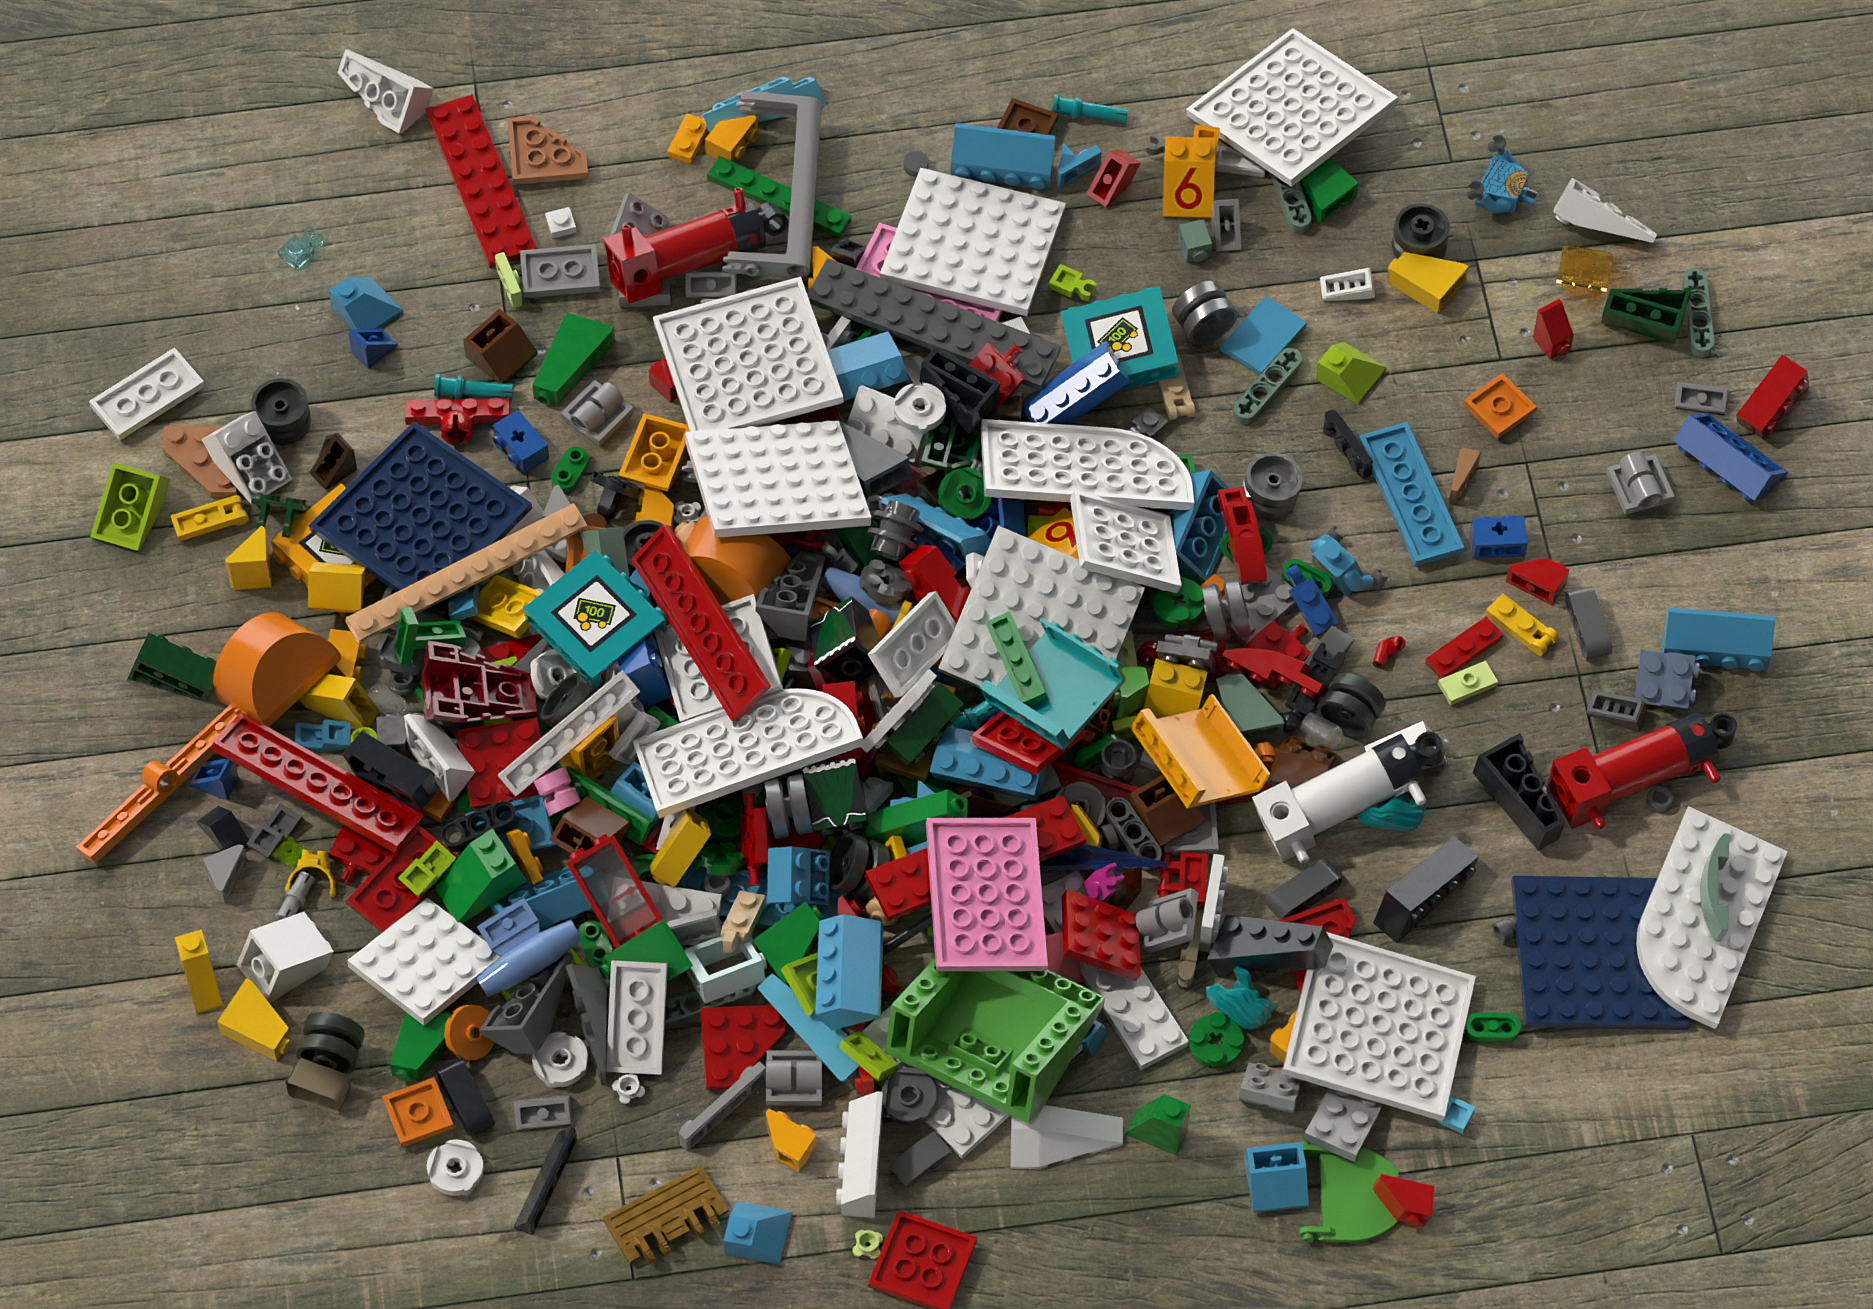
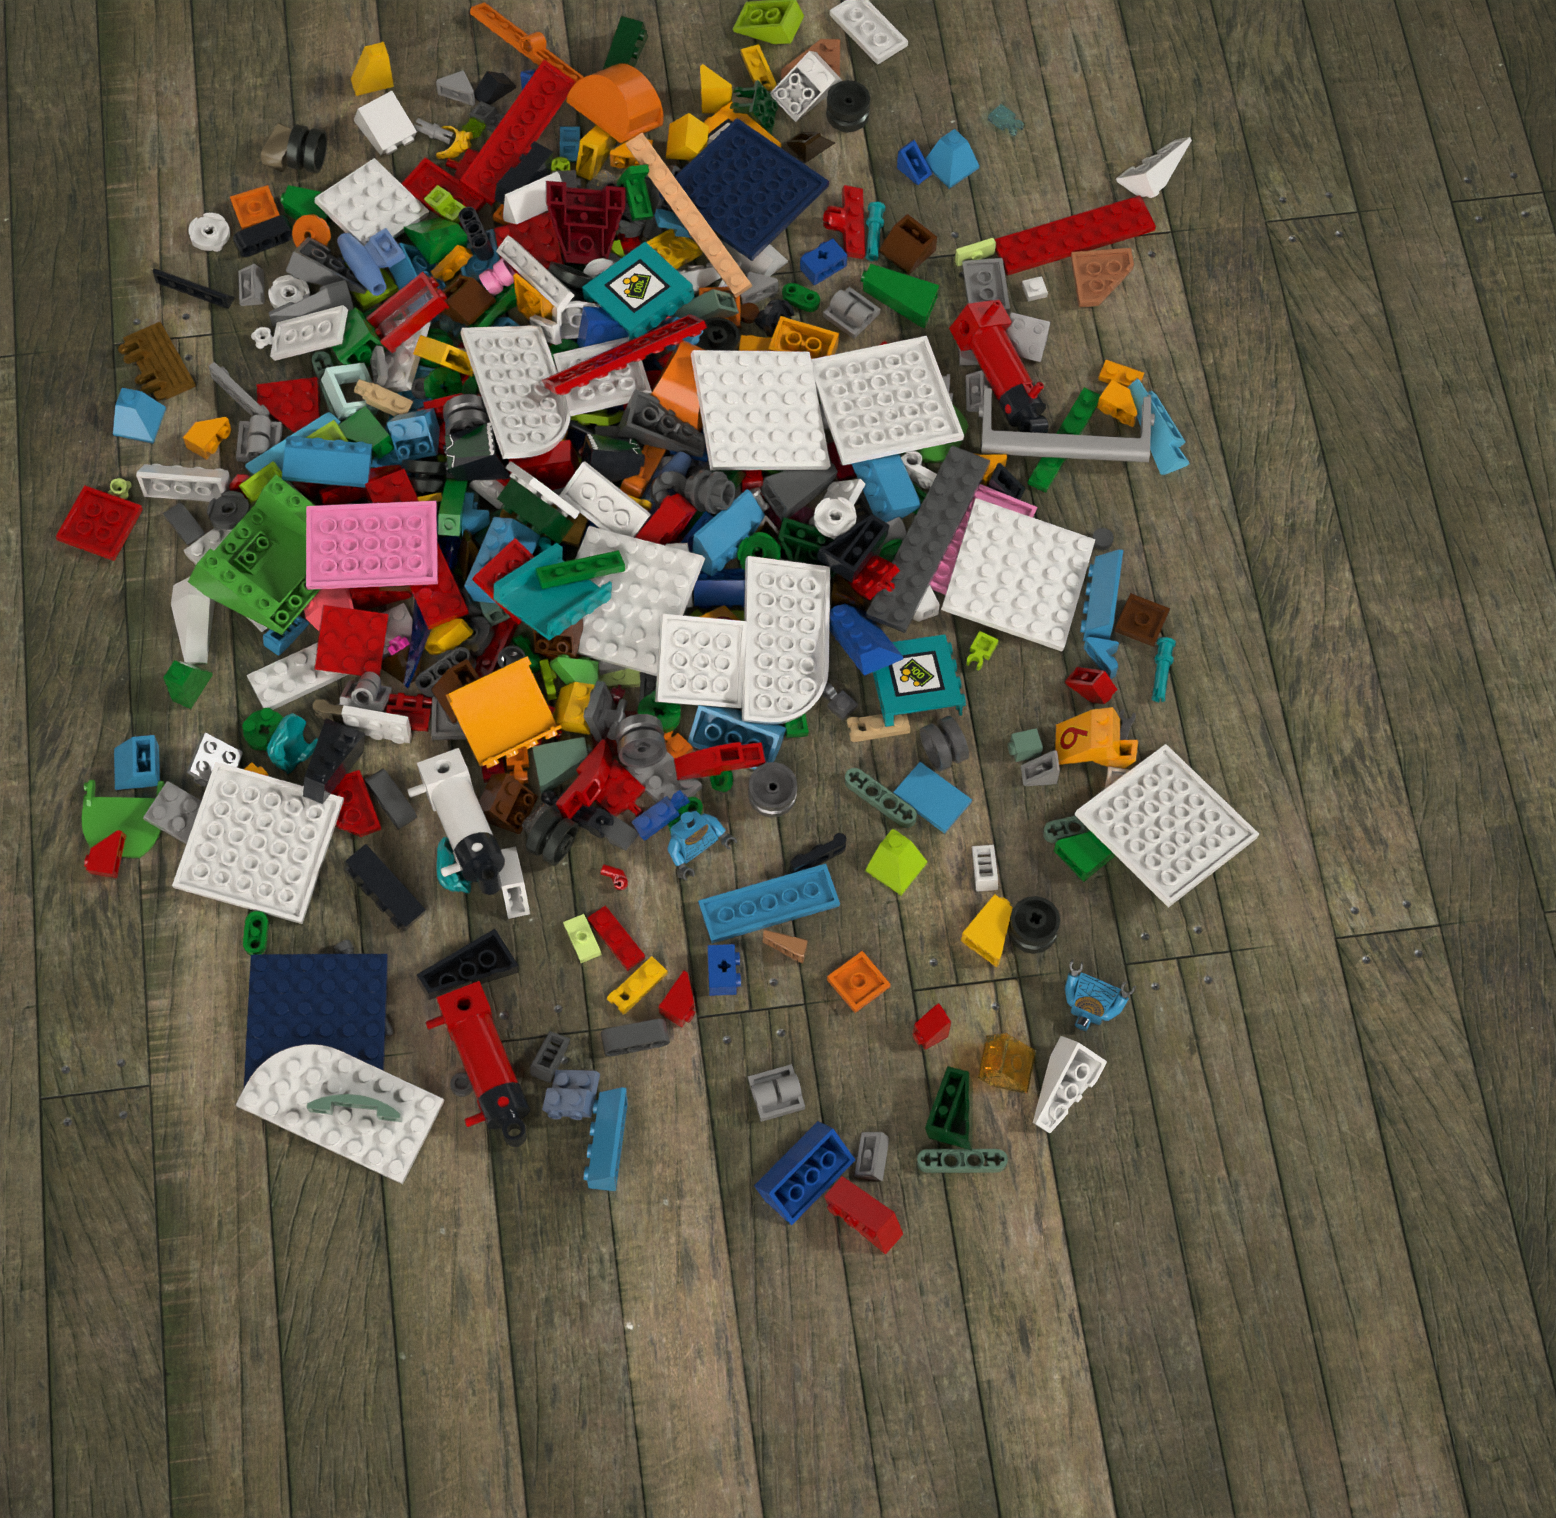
camera: 90 degrees right, 5 degrees up
yellow slope [217,978,292,1062] -> none
medium azure plate [1437,1096,1475,1134] -> none

